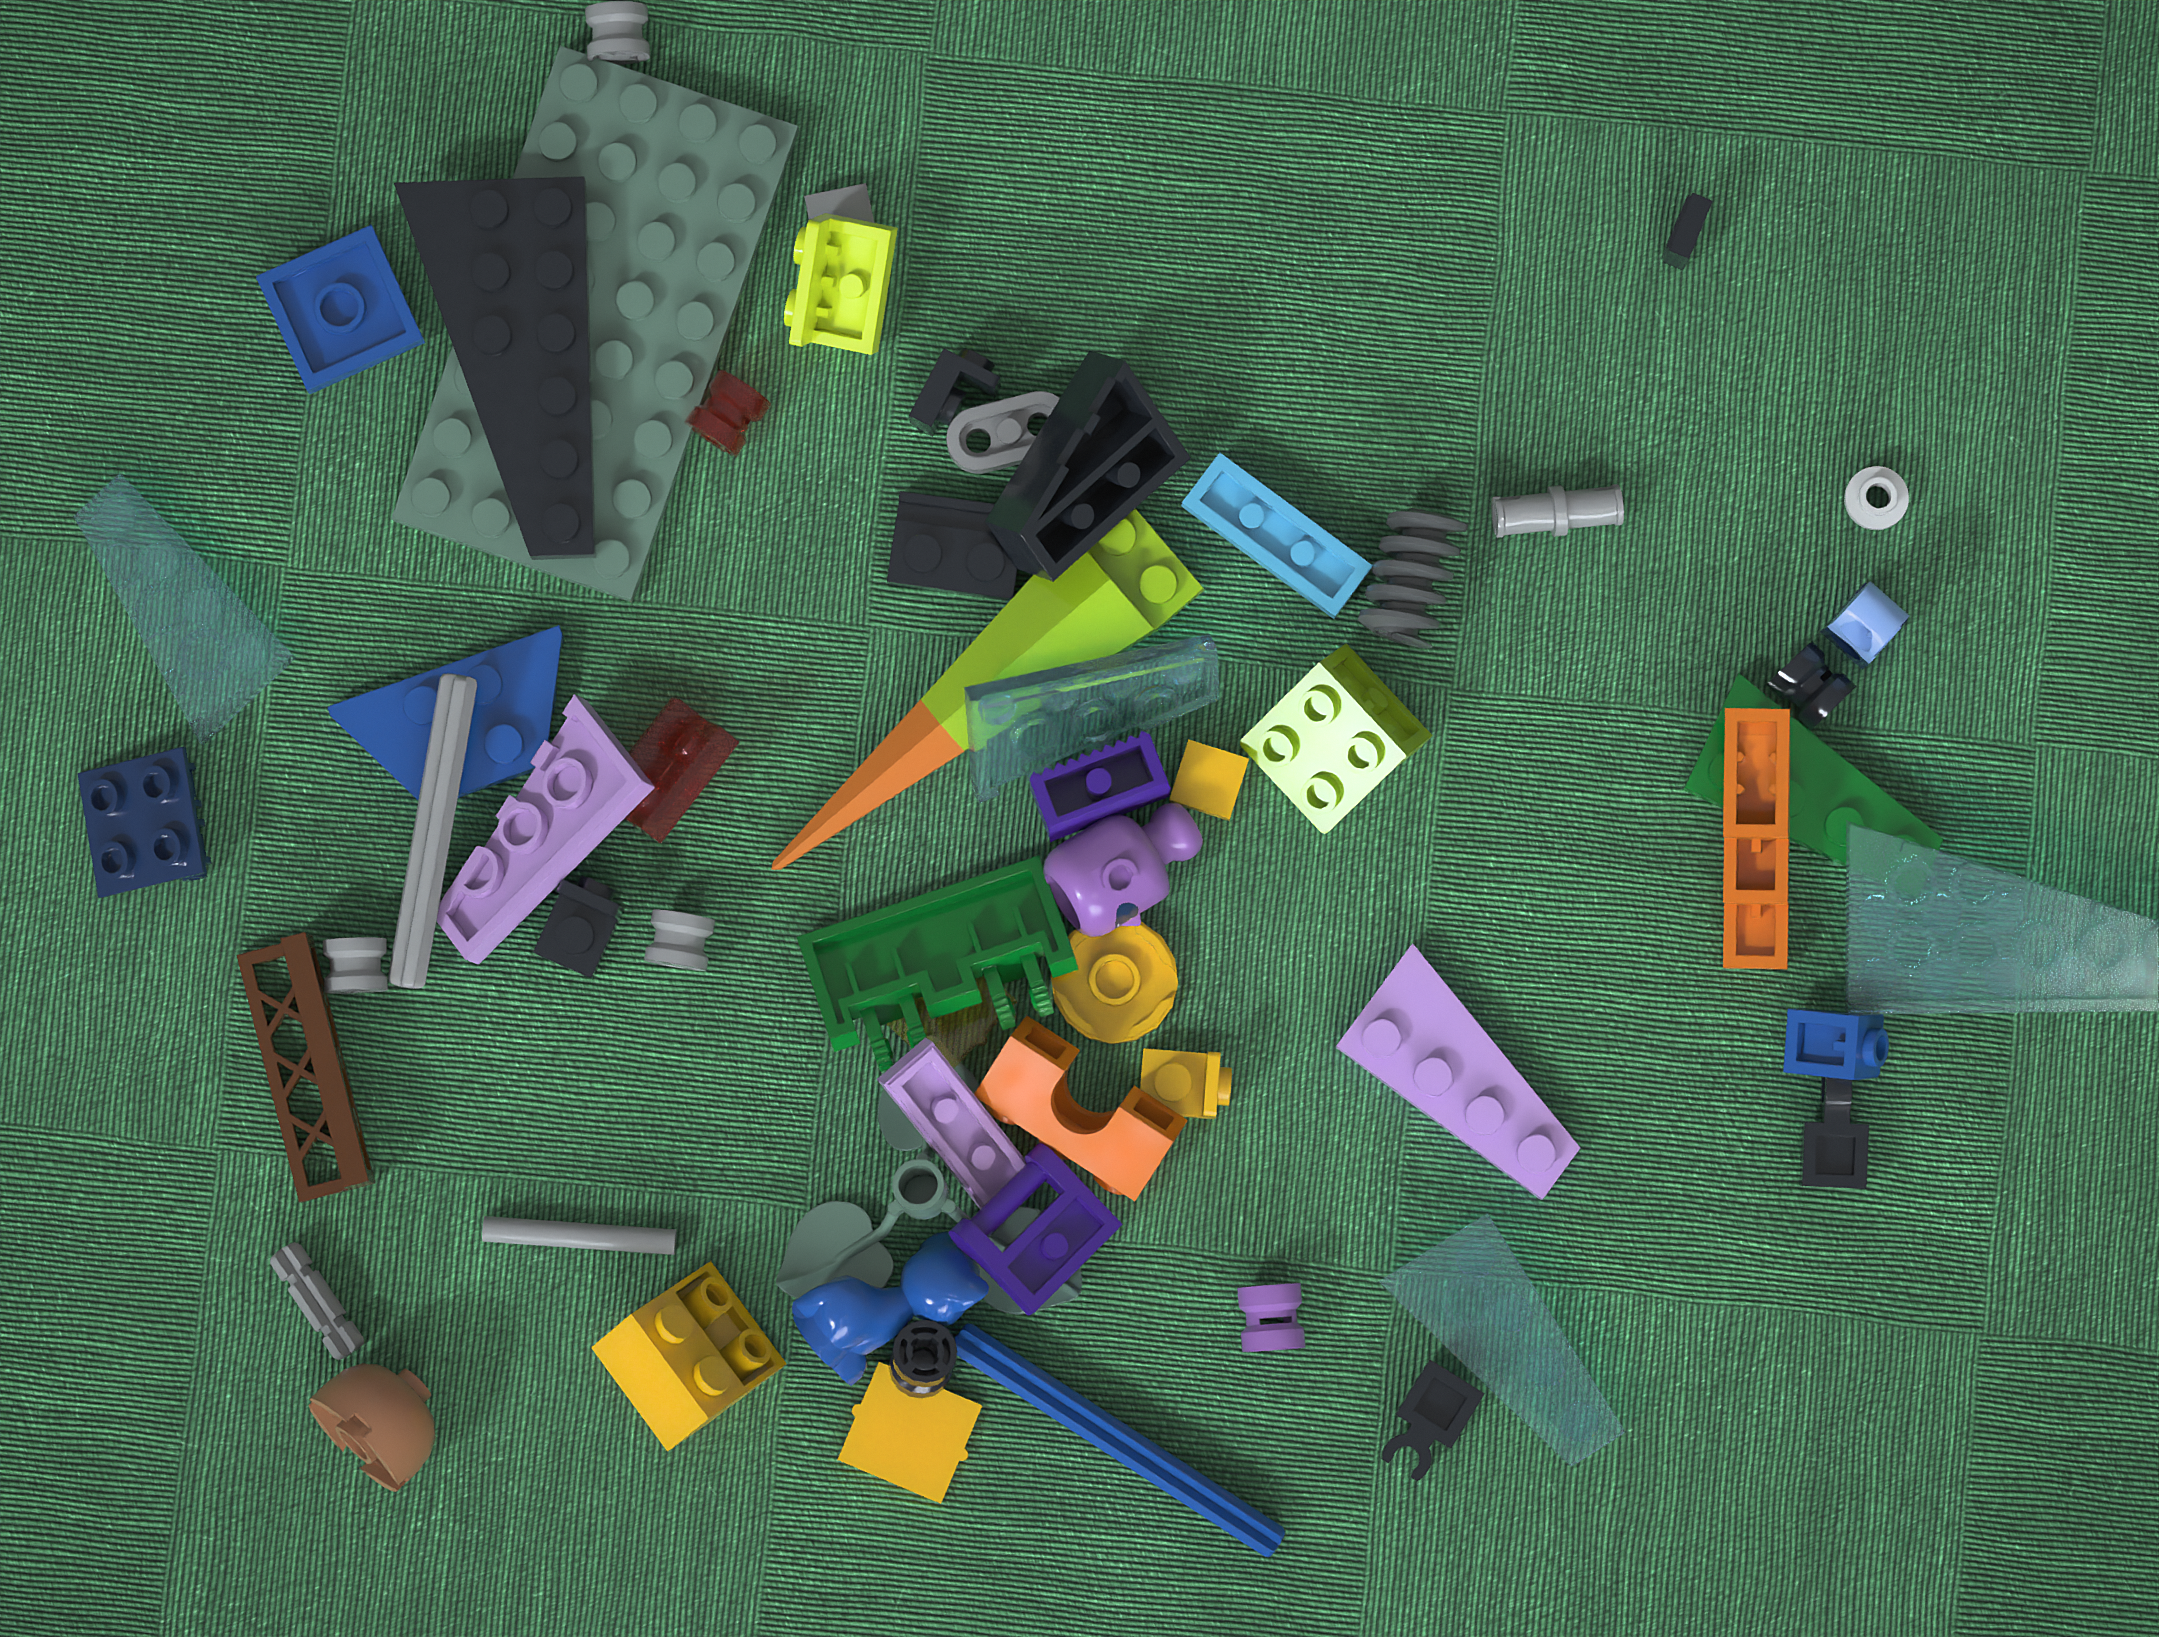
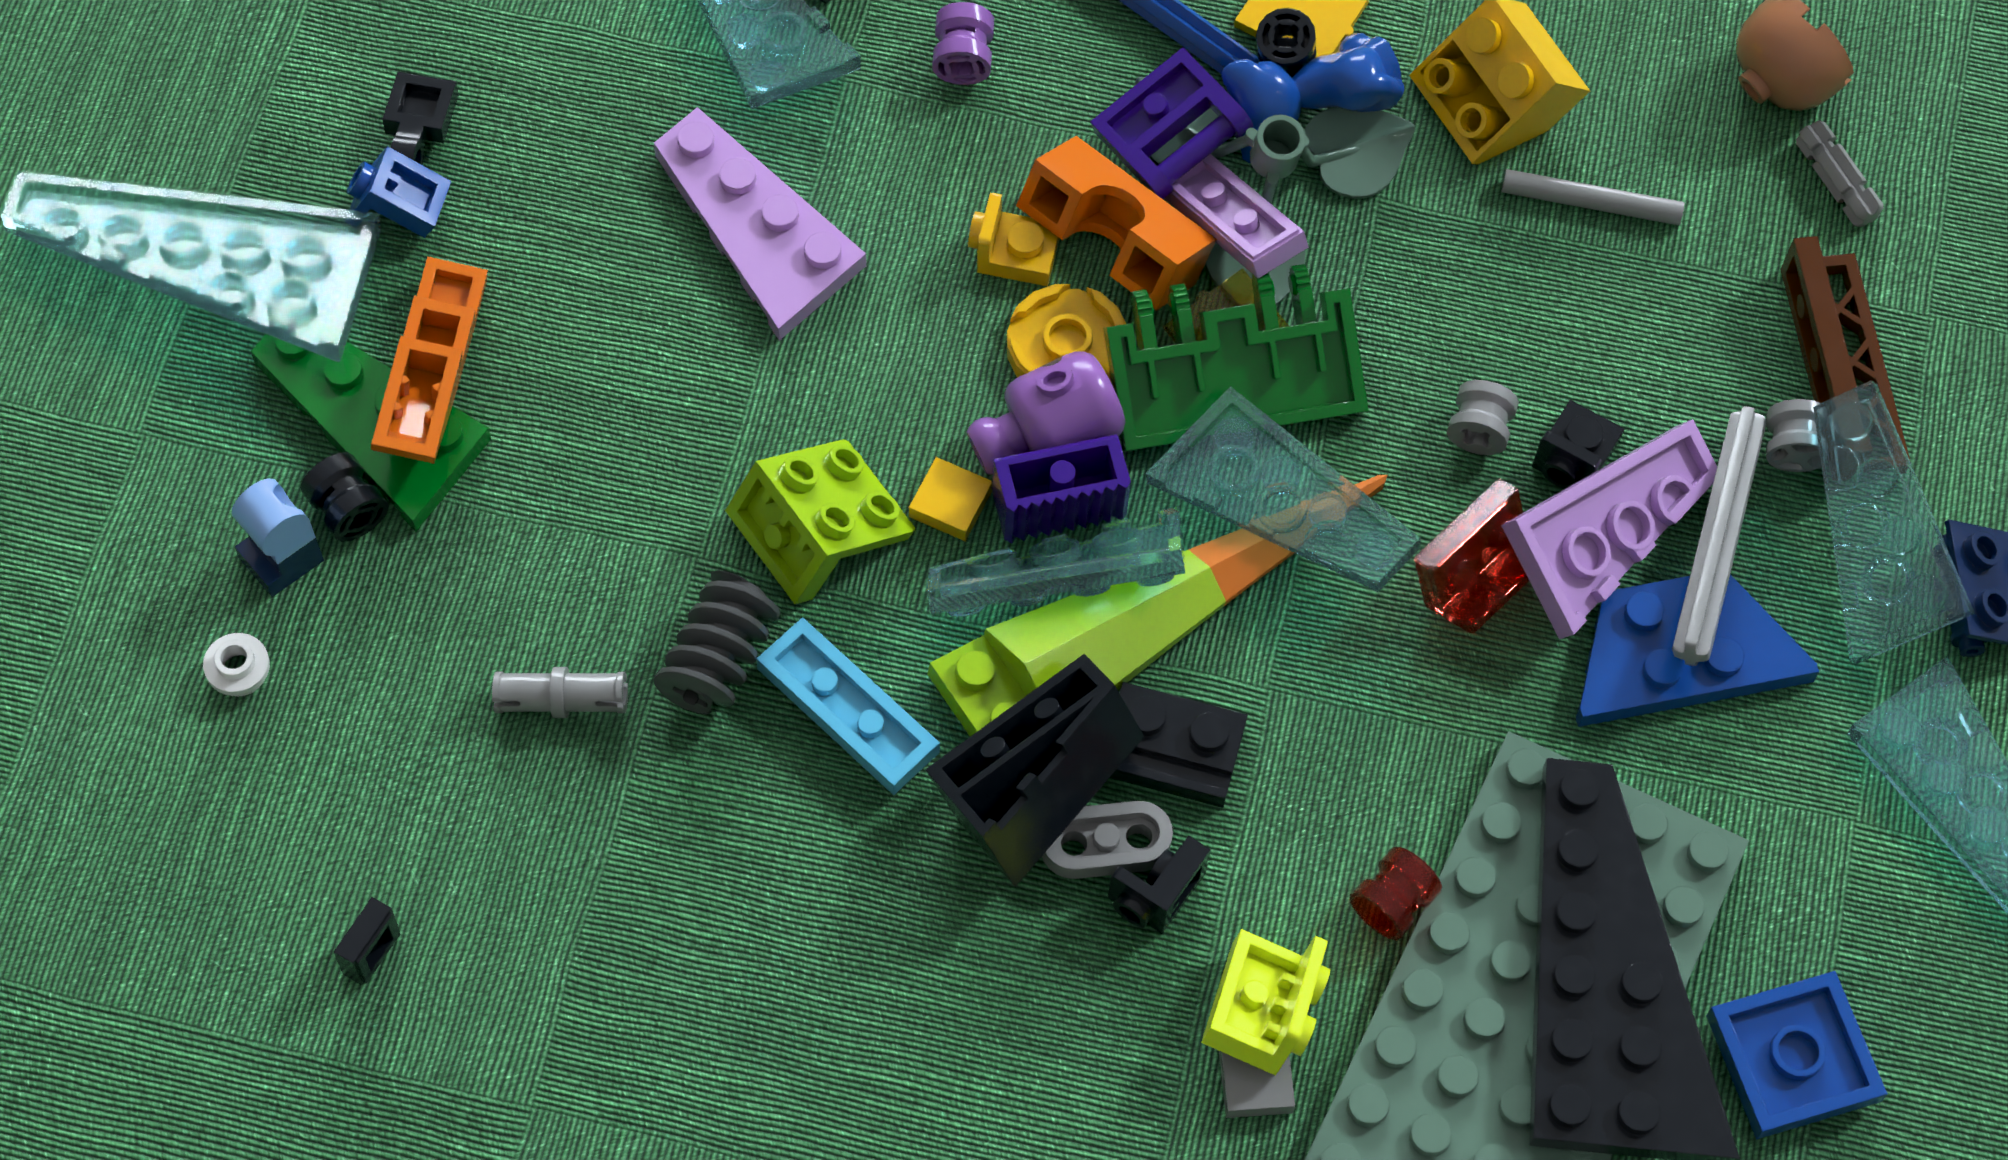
camera: 175 degrees left, 20 degrees down
none -> clear light blue wing [1145,386,1421,592]
none -> clear light blue wing [1813,380,1975,664]

